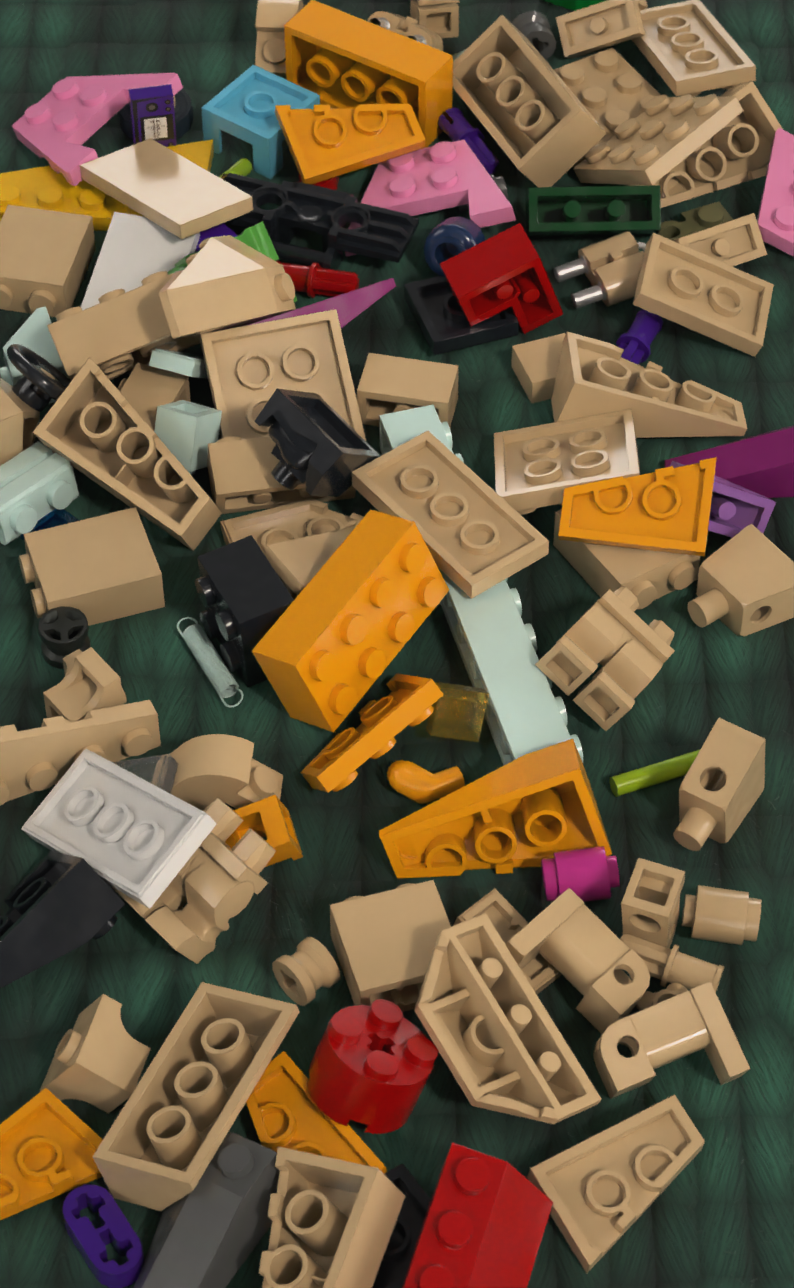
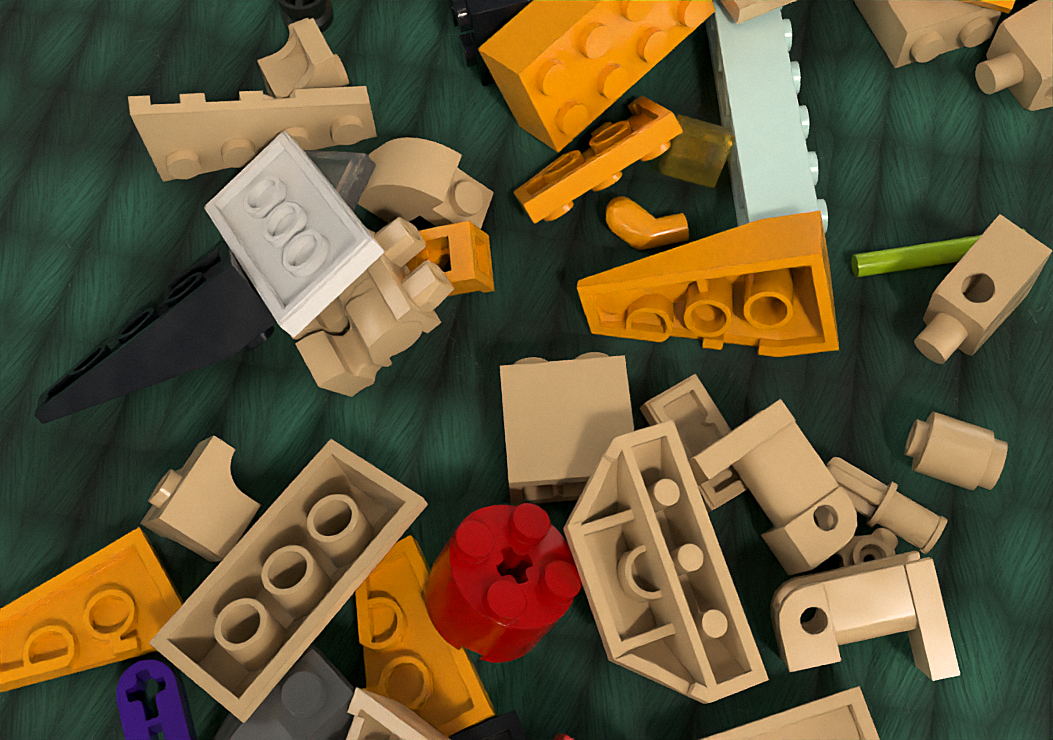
camera: 15 degrees right, 15 degrees up
light aqua piece [177,617,243,708] -> none
tan wheel [272,937,340,1006] -> none
tan hips [535,586,675,731] -> none
dark pink brick [541,846,620,902] -> none
tan leg [621,858,685,948] -> none

